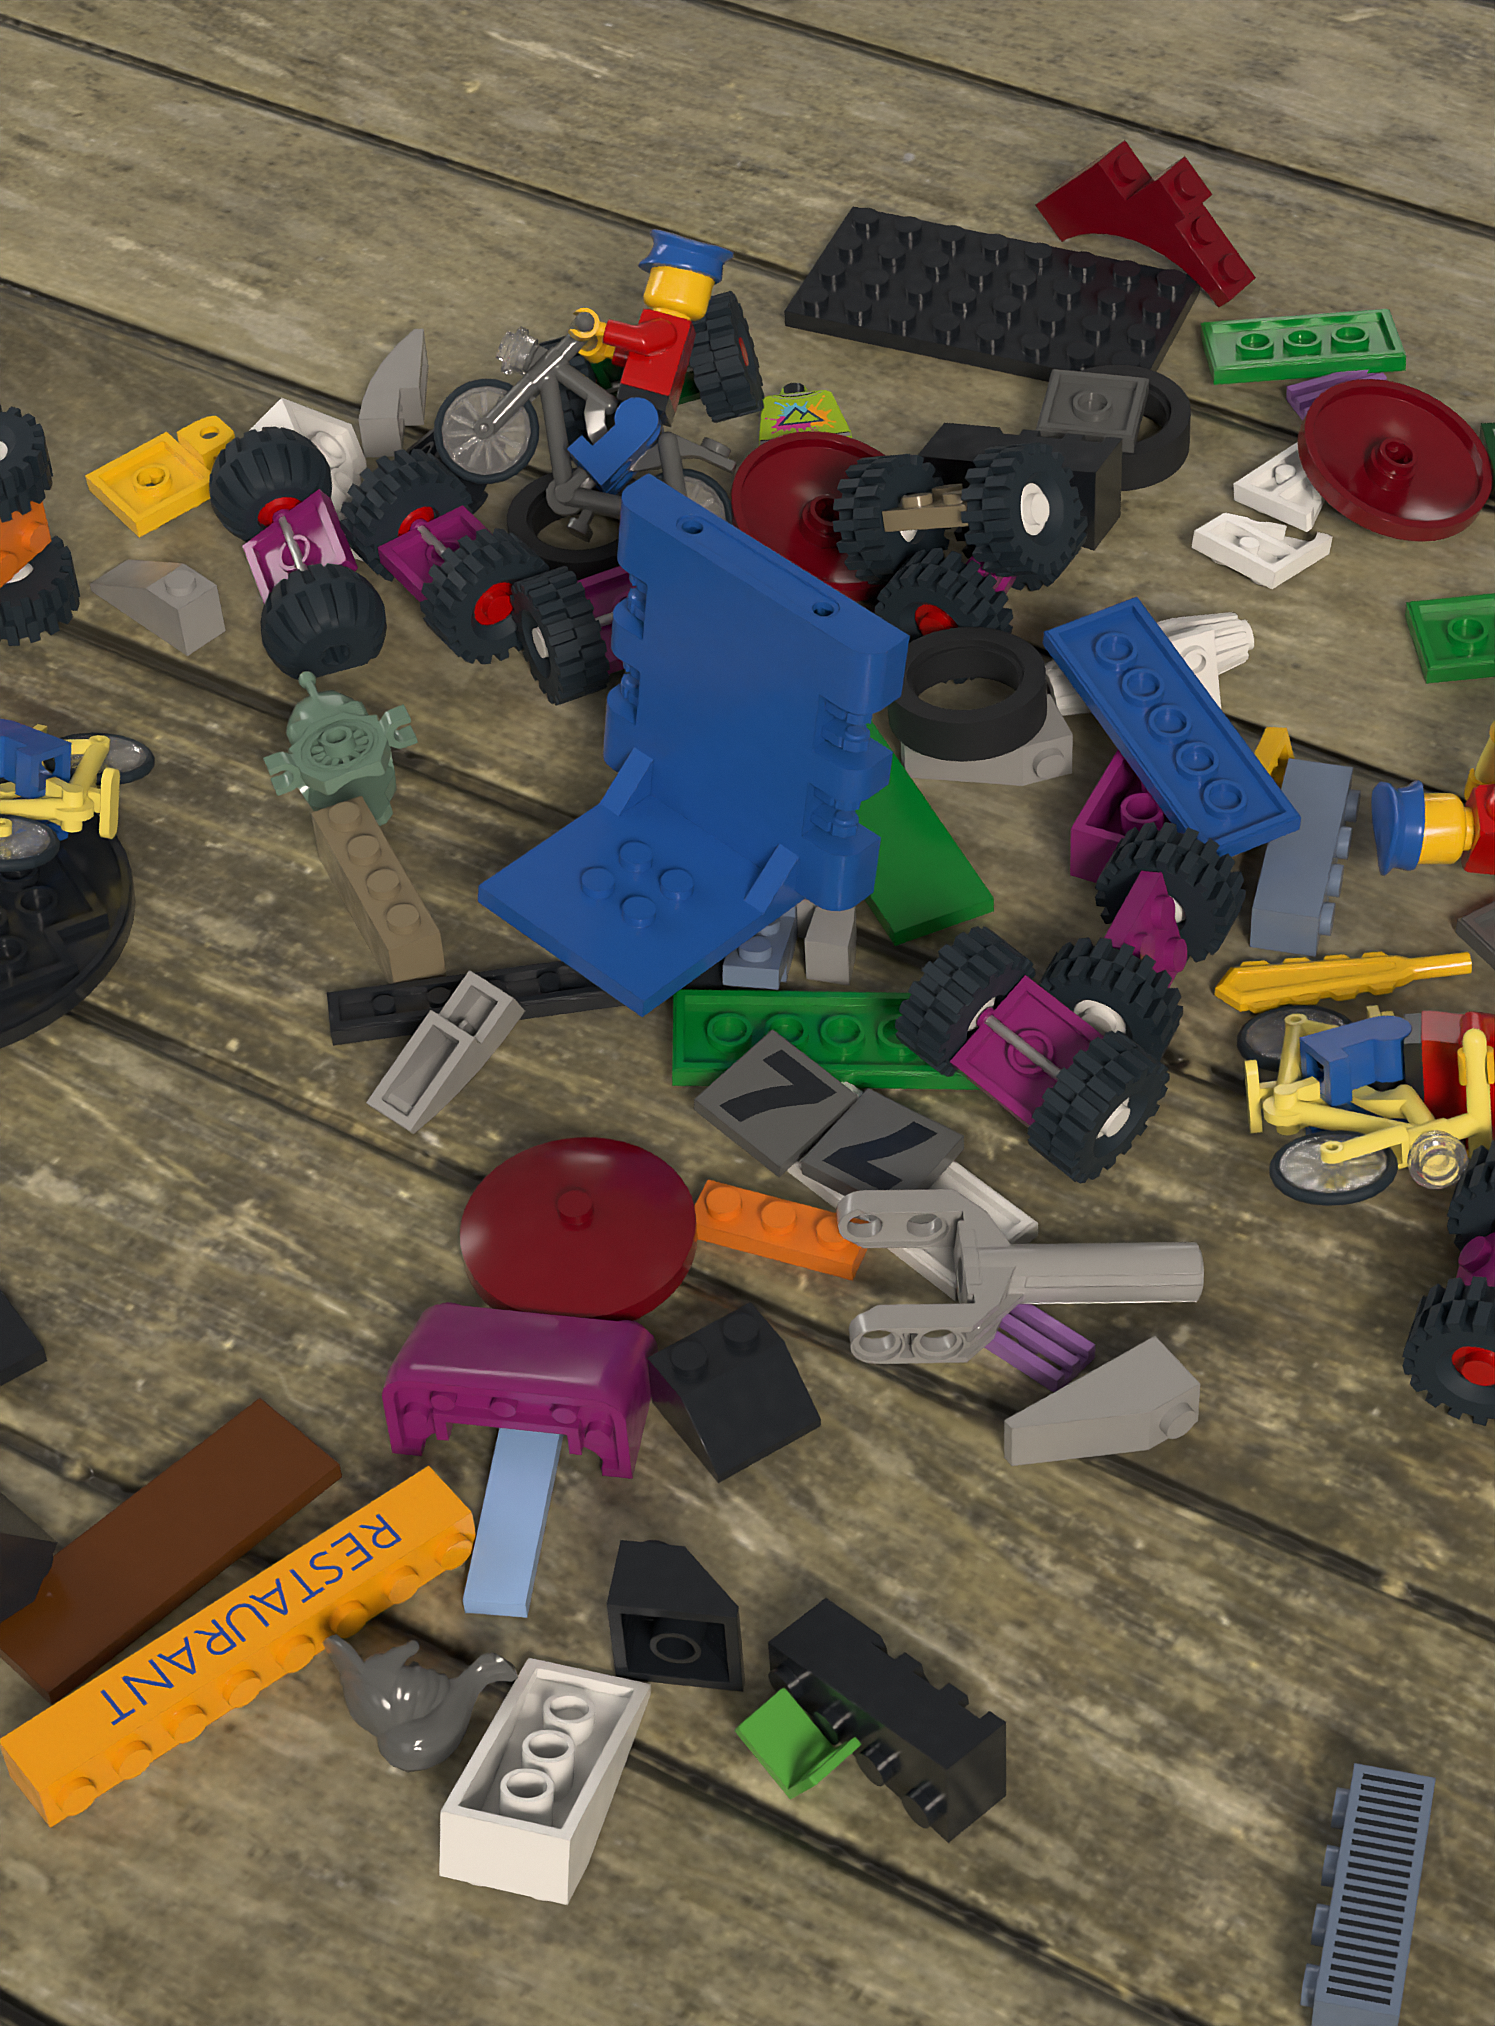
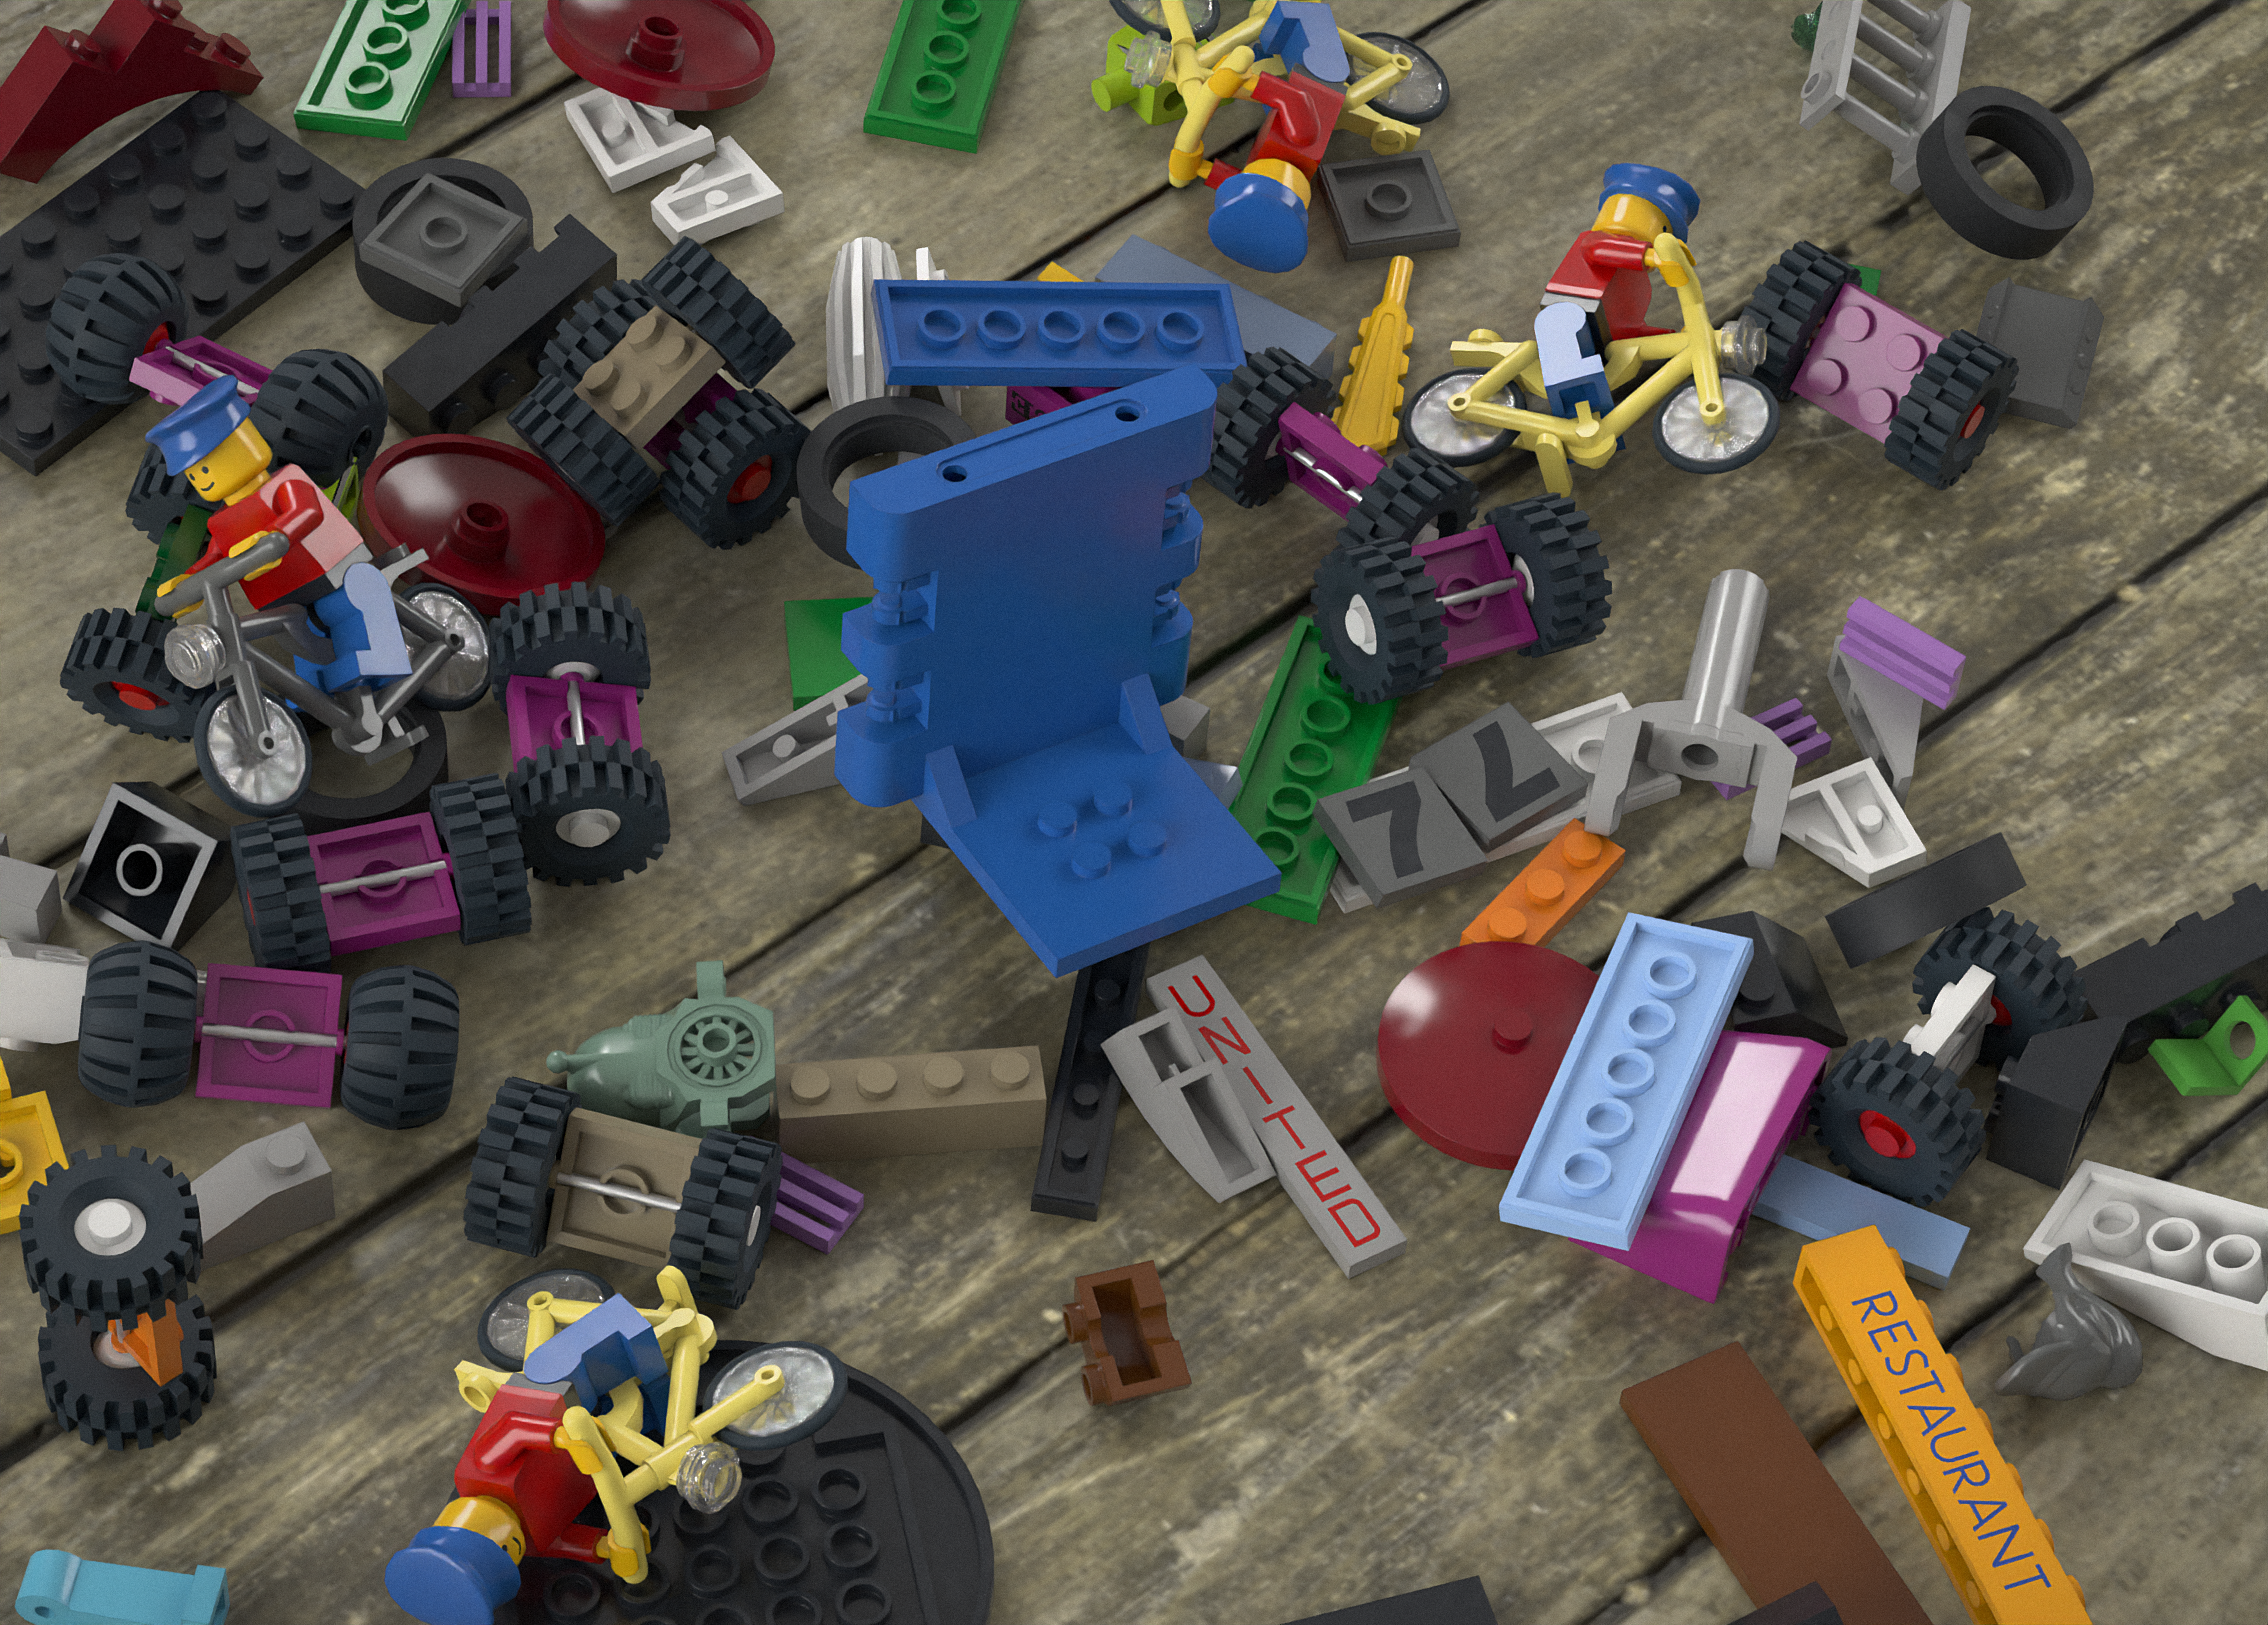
camera: 80 degrees left, 5 degrees up
none -> black plate [45,253,389,491]
none -> black plate [463,1076,783,1310]
none -> medium lavender tile [750,1135,864,1255]
none -> reddish brown cylinder [1062,1260,1192,1406]
none -> light grey tile [1145,955,1407,1279]
none -> light blue tile [1499,912,1754,1251]
none -> white wing [1781,757,1927,888]
none -> black plate [1808,907,2088,1207]
none -> black tyre [1825,832,2027,969]
none -> medium lavender tile [1839,596,1966,710]

